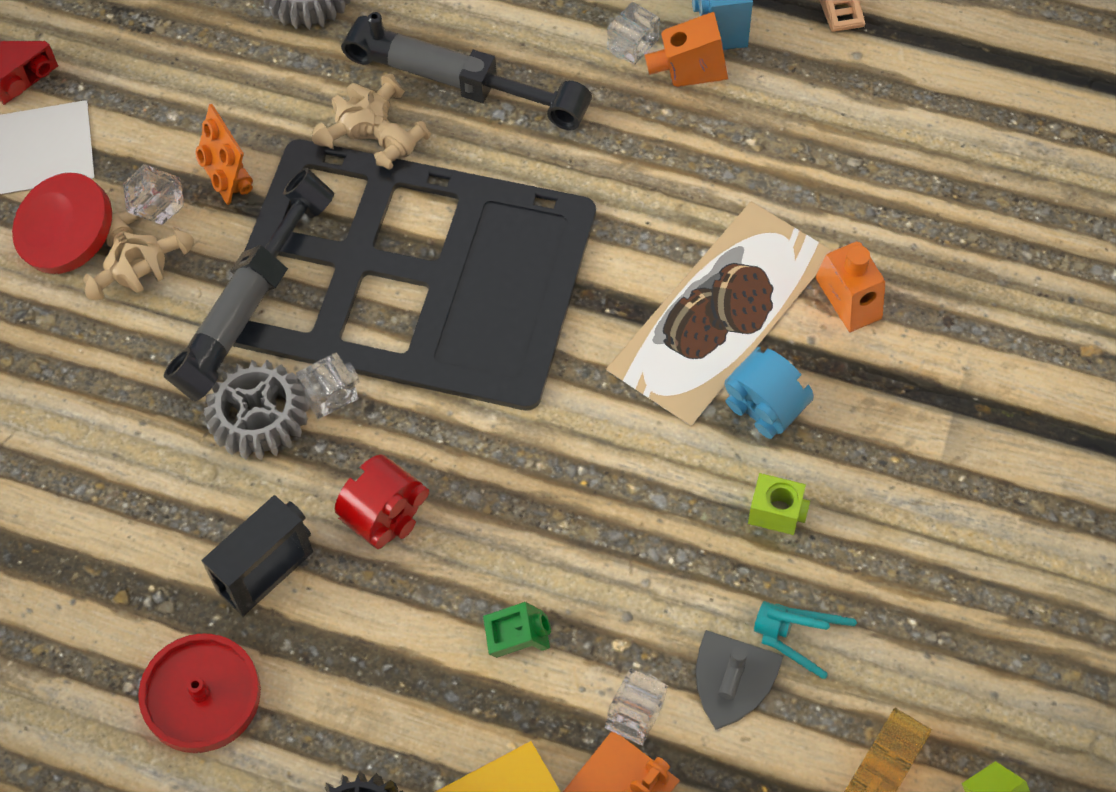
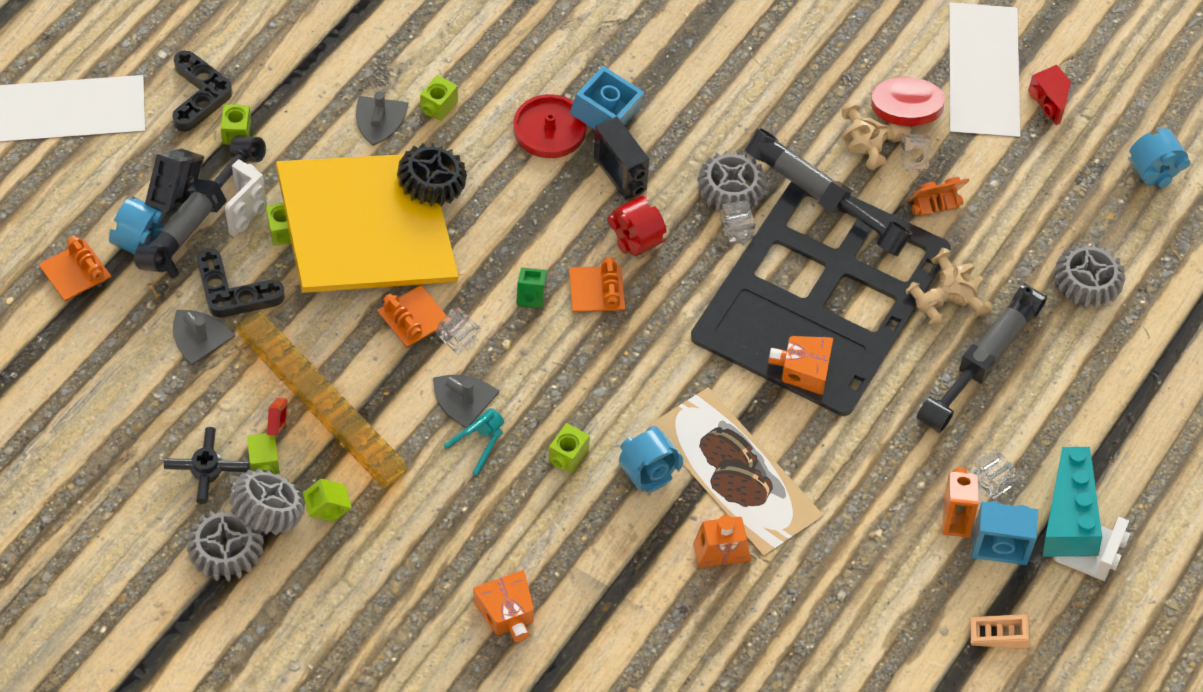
camera: 100 degrees right, 5 degrees down
none -> orange torso [473,570,534,642]
none -> orange hinge [569,257,625,312]
none -> dark azure brick [570,66,645,129]
none -> orange torso [768,336,833,395]

